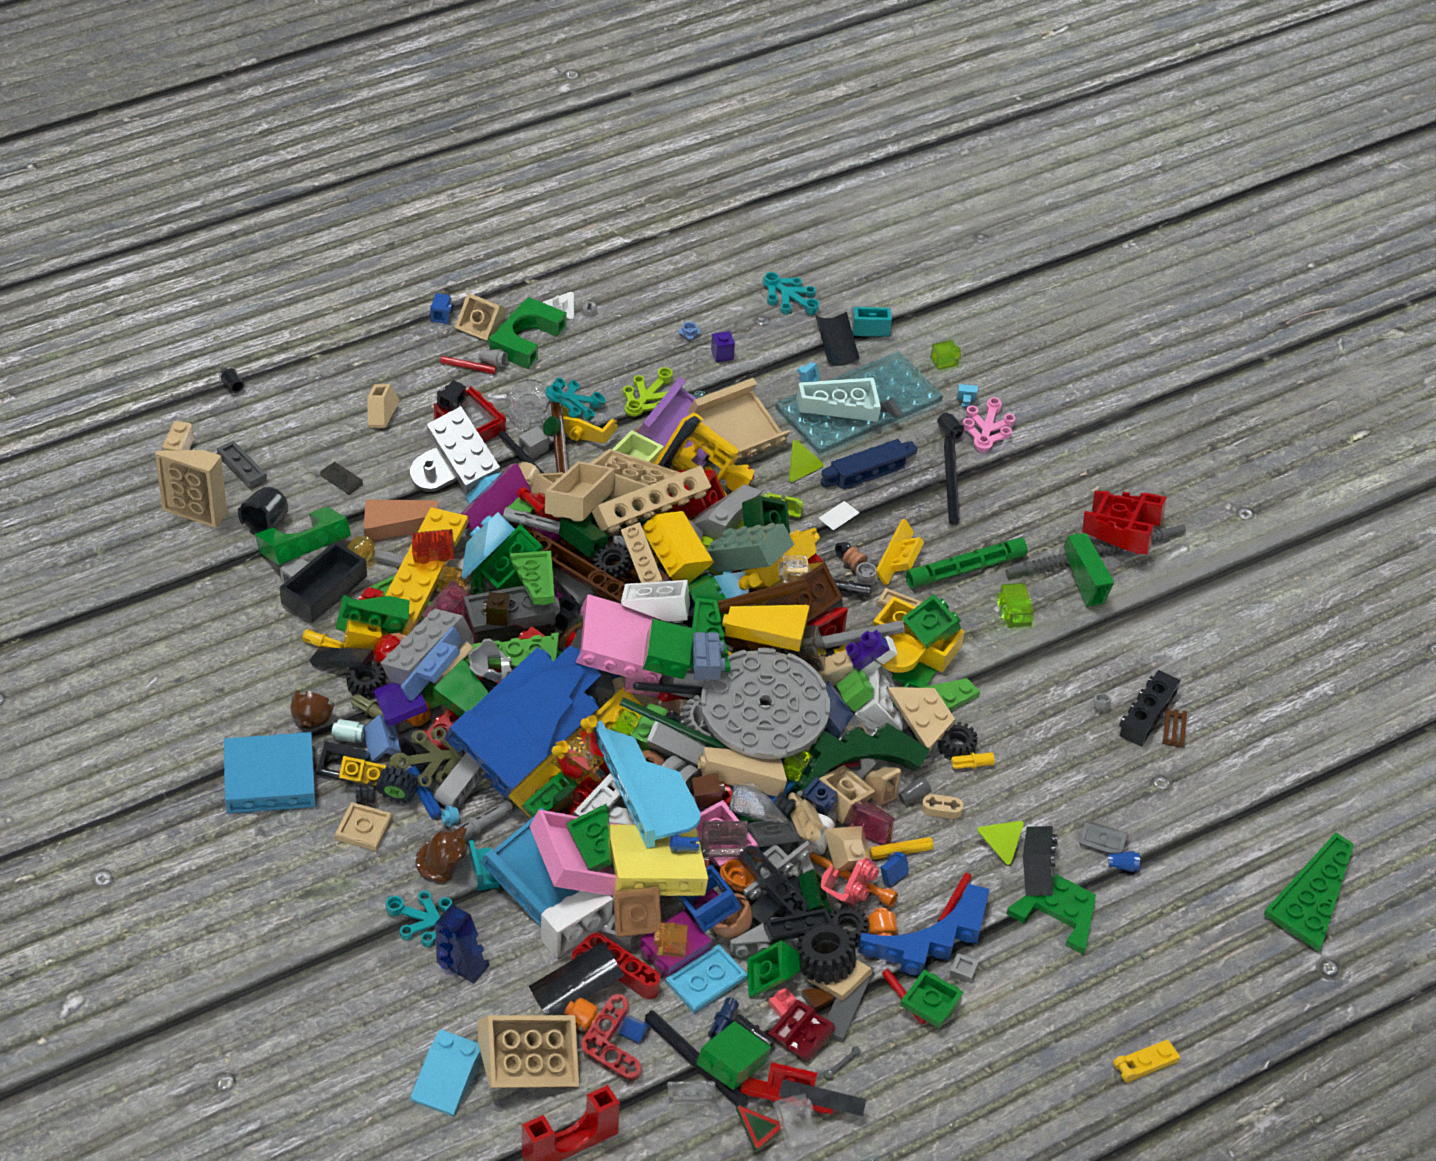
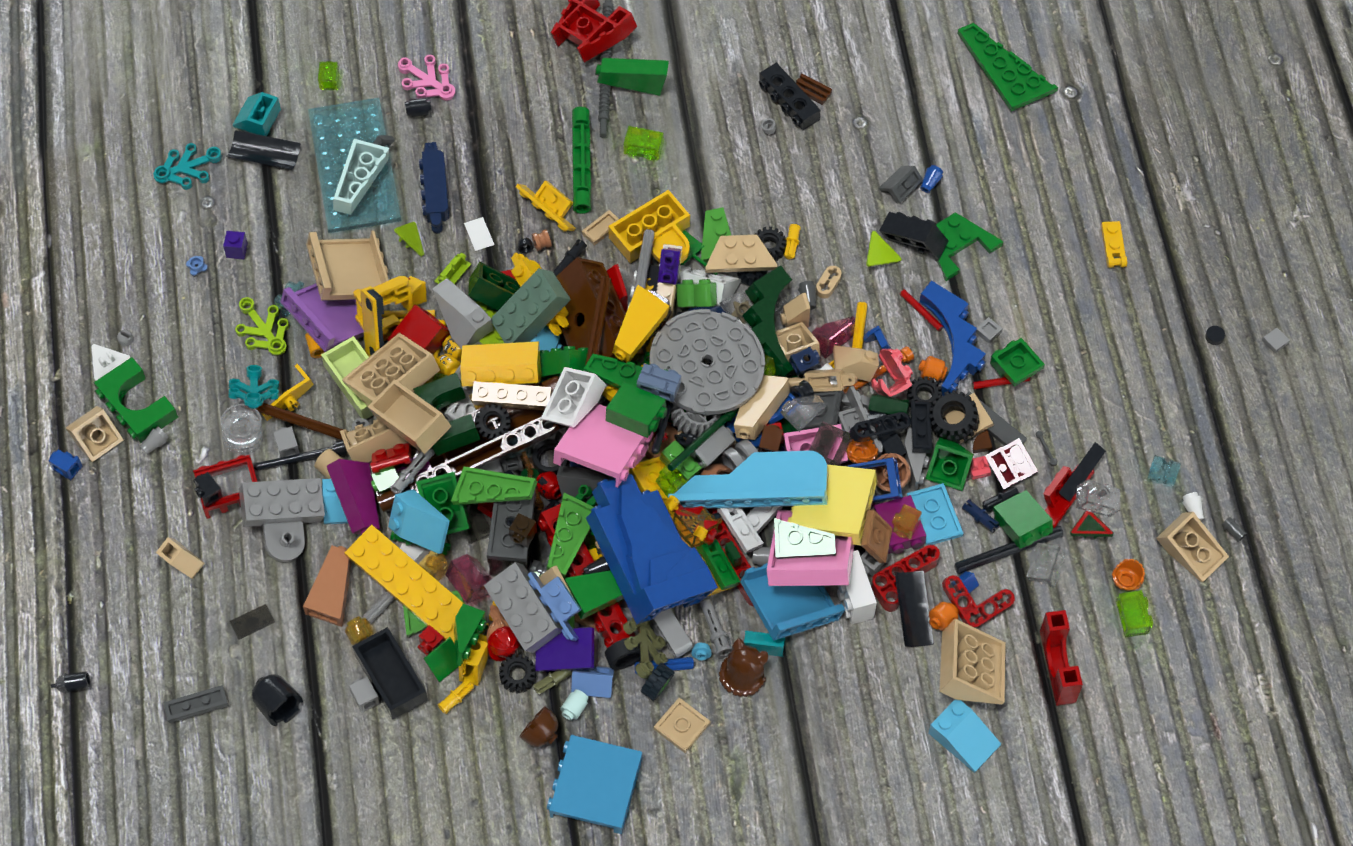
camera: 65 degrees left, 15 degrees up
tan slope [155,450,227,528] -> none
tan brick [162,421,194,451] -> none
green arch [254,506,351,565] -> none
black tile [310,647,374,668] -> none
black tile [316,741,370,784] -> none
yellow slope [339,756,386,786] -> none
black wheel [355,781,374,804] -> none
teal plant [385,890,469,947] -> none
clear red brick [412,529,455,564] -> none
clear blue wedge [435,904,490,984] -> none
red bar [440,356,497,374] -> none
light grey helmet [468,639,512,682] -> none
dark green tile [543,416,561,437] -> none
tan brick [592,465,711,533] -> none
blue pin [670,834,700,852] -> none
clear bracket [778,556,808,583] -> none
medium azure tile [796,362,820,383] -> none
light grey wheel [855,562,876,589] -> none
green plate [901,594,961,649] -> none
black axle [944,437,960,525] -> none
medium azure tile [957,384,978,407] -> none

